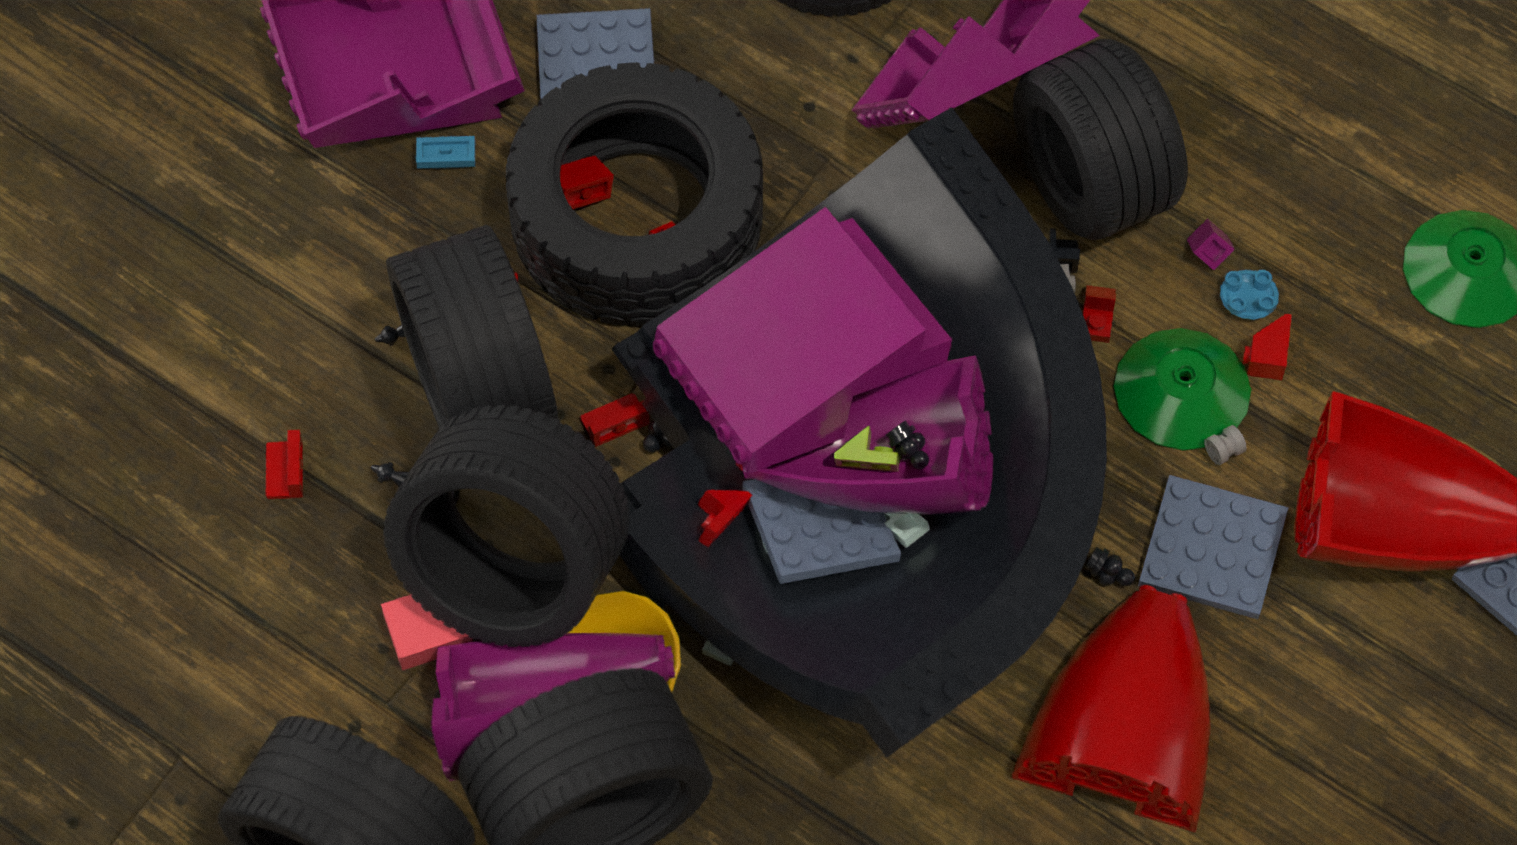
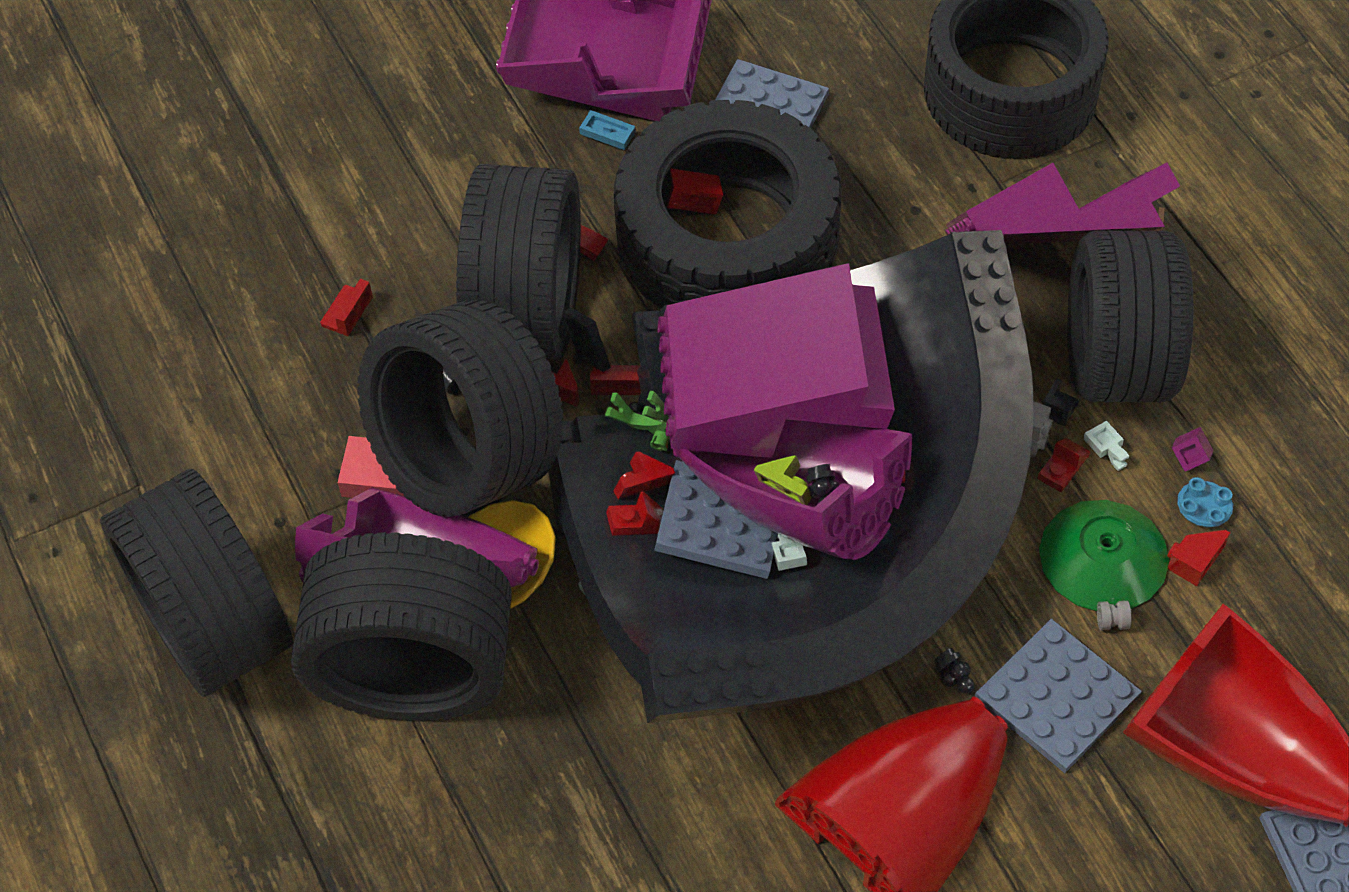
camera: 30 degrees right, 5 degrees down
none -> black plate [563,308,611,372]
none -> bright green piece [605,391,670,451]
none -> red slope [606,491,663,535]
none -> light aqua plate [1084,421,1129,471]

